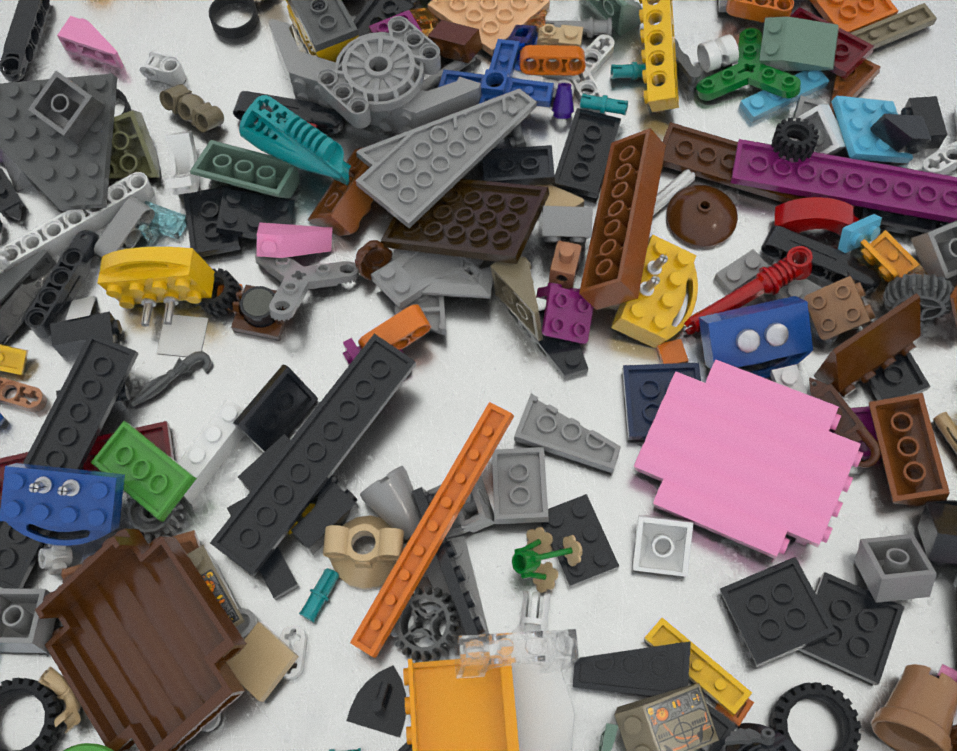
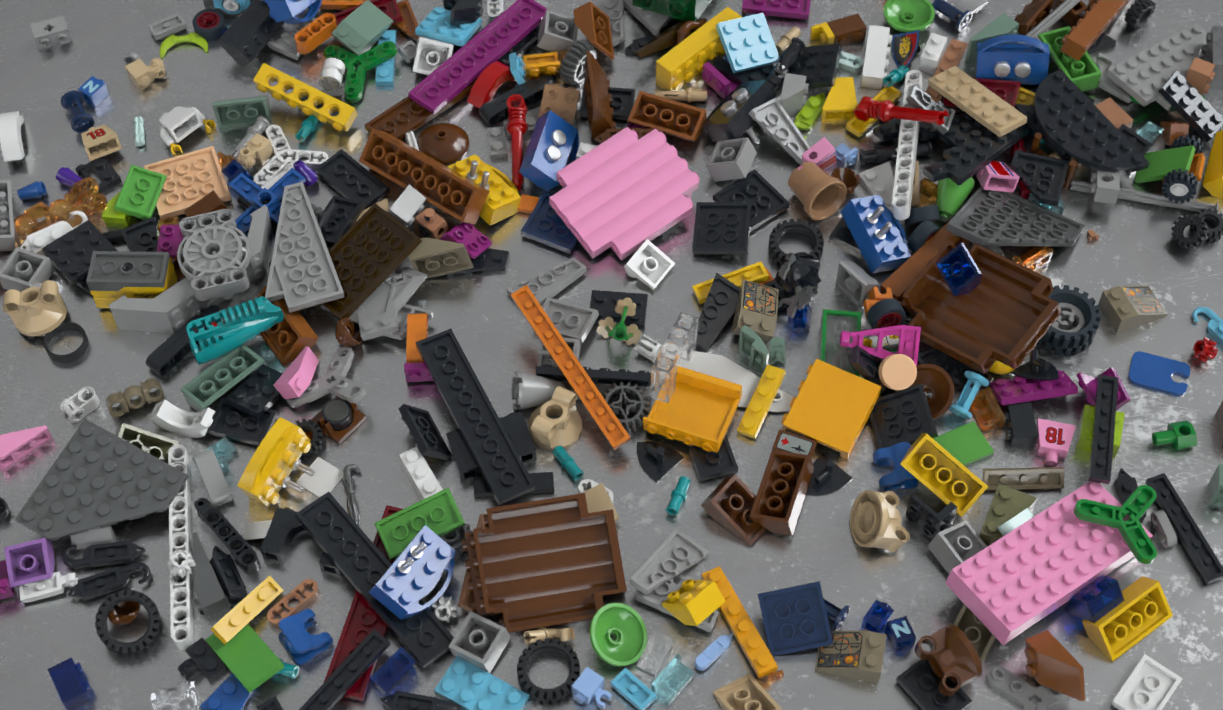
camera: 65 degrees left, 10 degrees down
flat silver brick [28,71,105,144] -> none
orange beam [520,45,586,75] -> none
teal pin [580,93,628,116] -> none
black tyre [771,117,819,162] -> none

